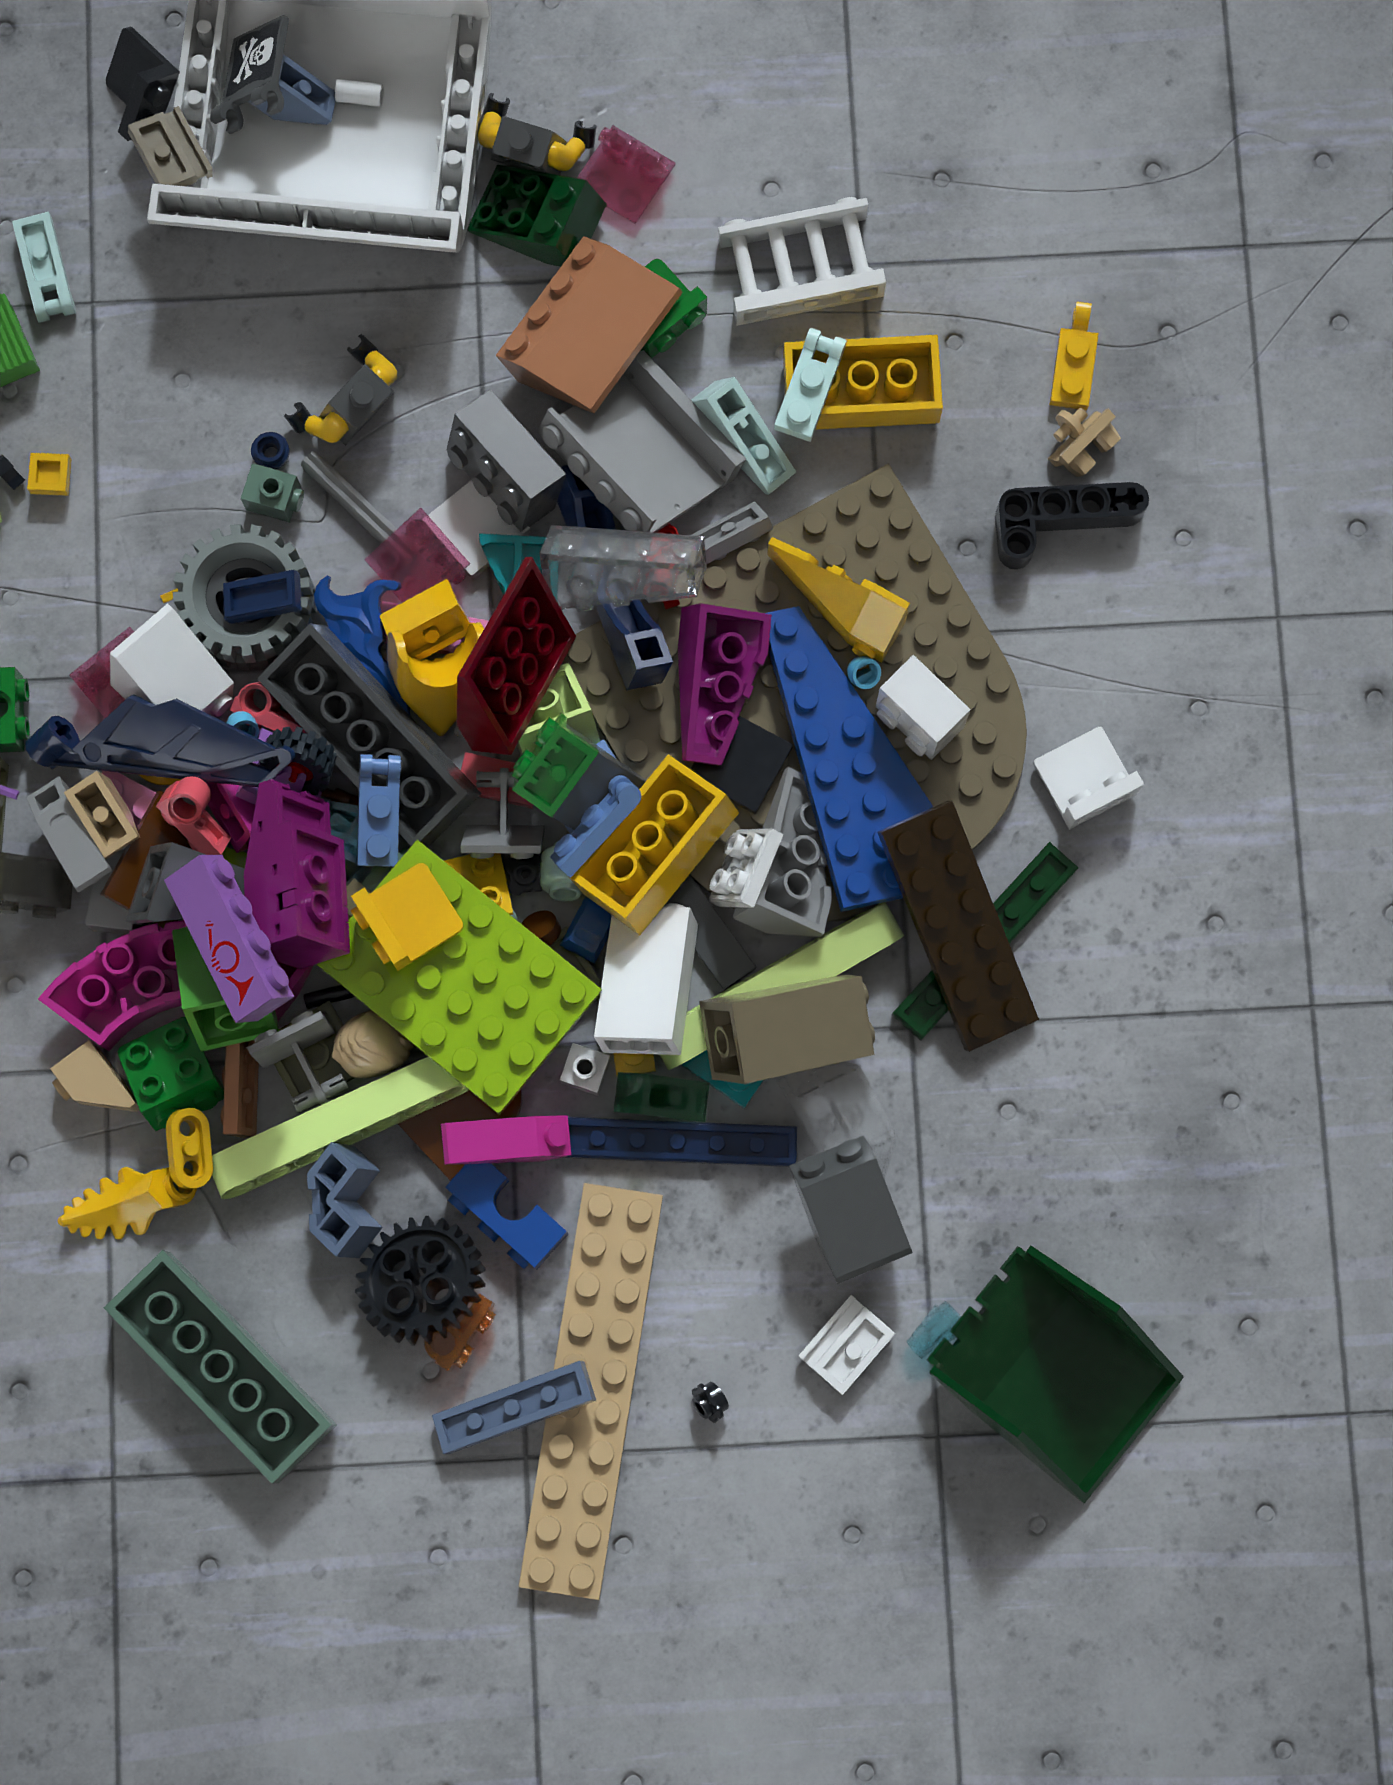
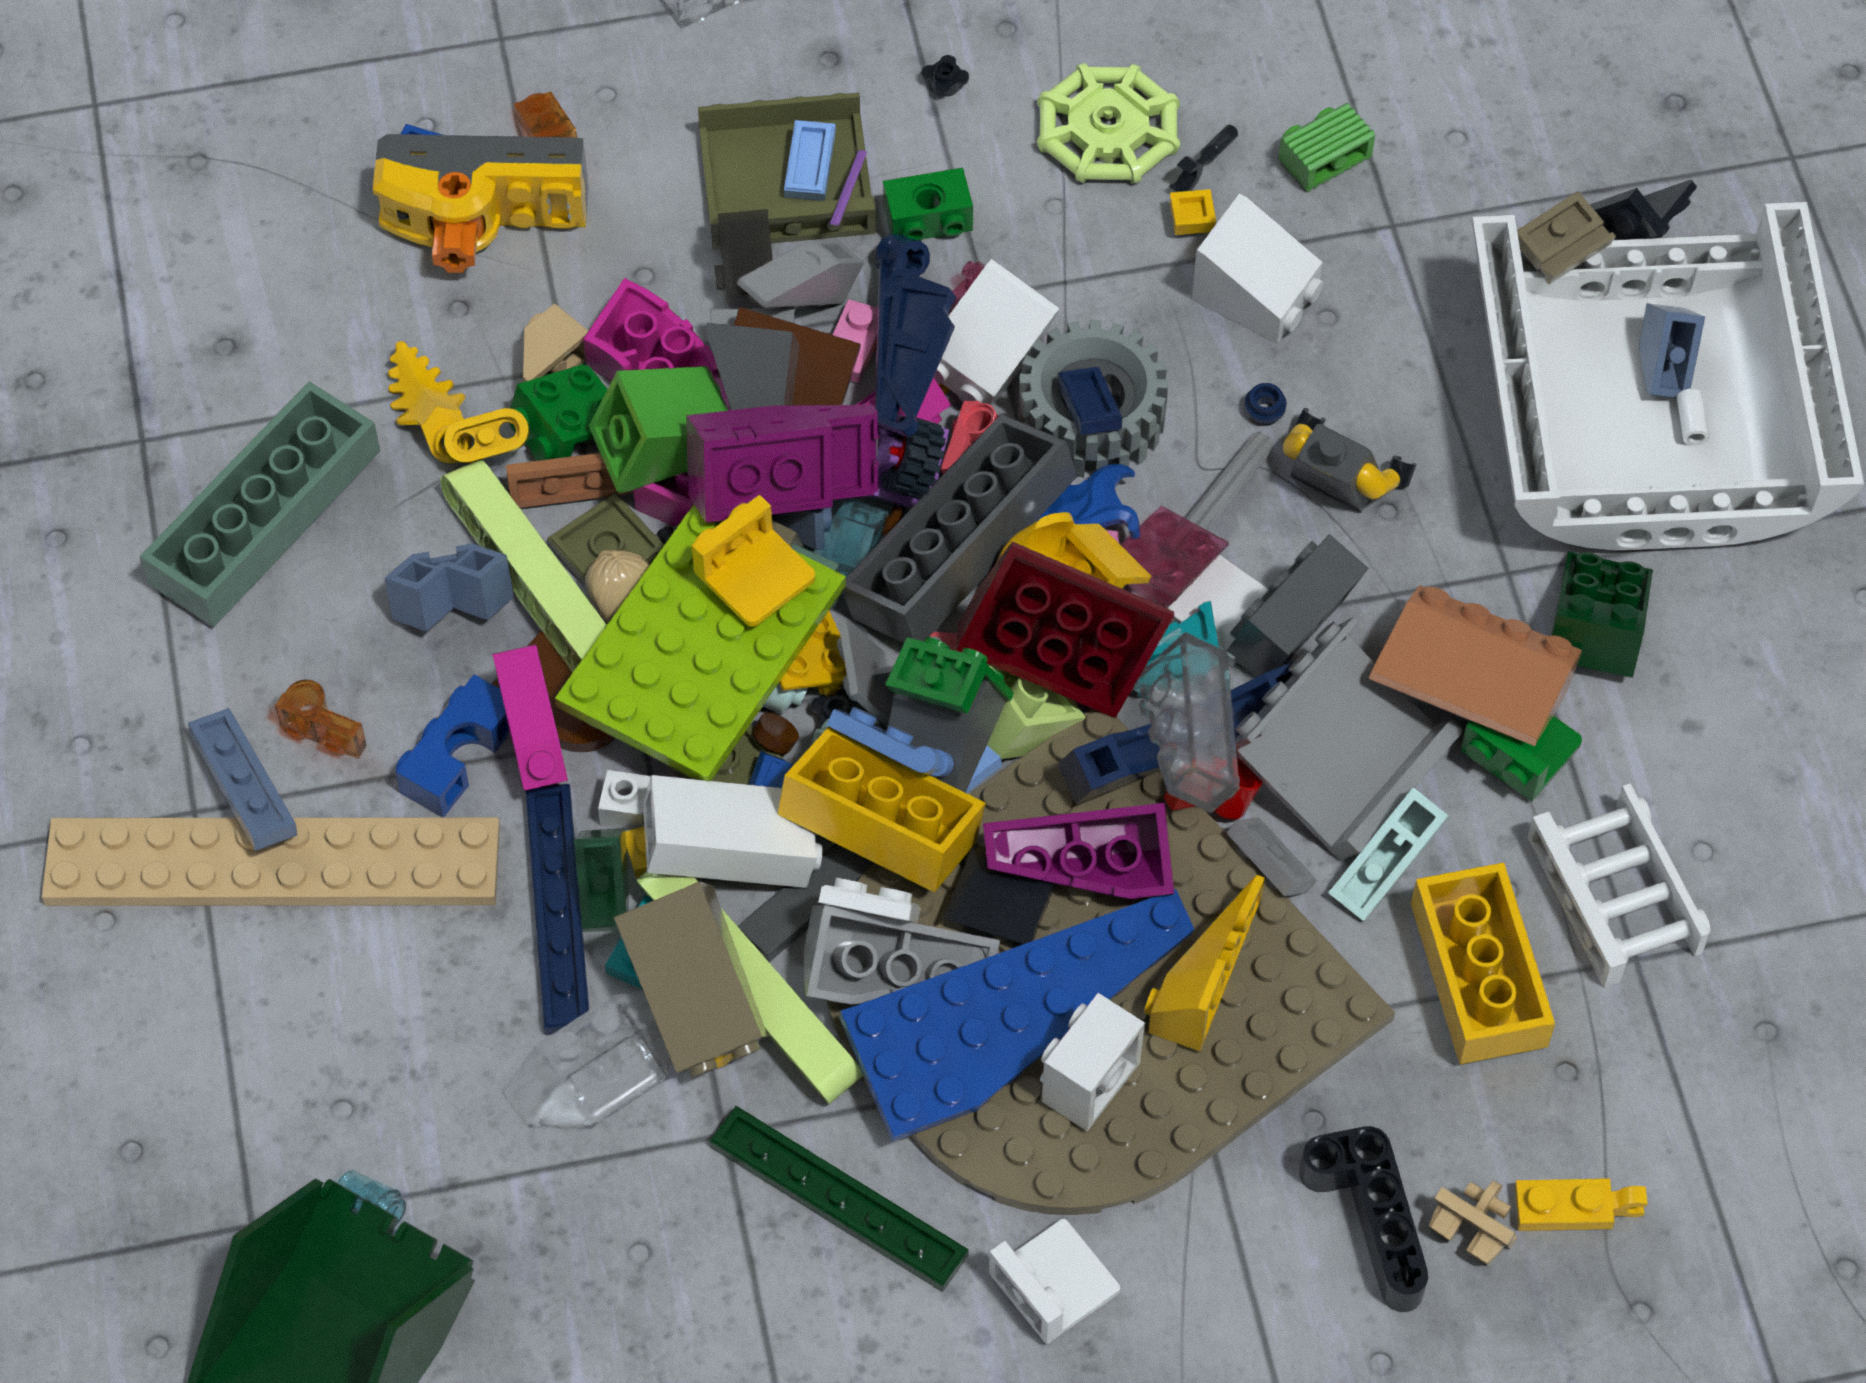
camera: 80 degrees right, 20 degrees down
light aqua plate [12,212,76,323] -> none
tan slope [64,771,140,859] -> none
coral plate [156,776,231,855] -> none
medium lavender brick [164,855,294,1023] -> none
flag [210,15,289,134] -> none
medium azure hinge [226,711,259,738] -> none
sand green brick [240,463,304,523] -> none
light grey plate [247,1011,348,1113] -> none
black gear [355,1216,486,1346] -> none
medium blue plate [356,754,401,867] -> none
torso [478,93,597,175] -> none
clear pink hinge [577,125,676,224] -> none
black plate [692,1382,729,1423] -> none
light aqua plate [774,328,847,442] -> none
dark grey slope [789,1135,913,1284] -> none
white plate [798,1295,896,1395] -> none
medium azure hinge [847,656,881,689] -> none
dark brown plate [877,801,1039,1052] -> none
none -> white slope [1192,194,1324,343]

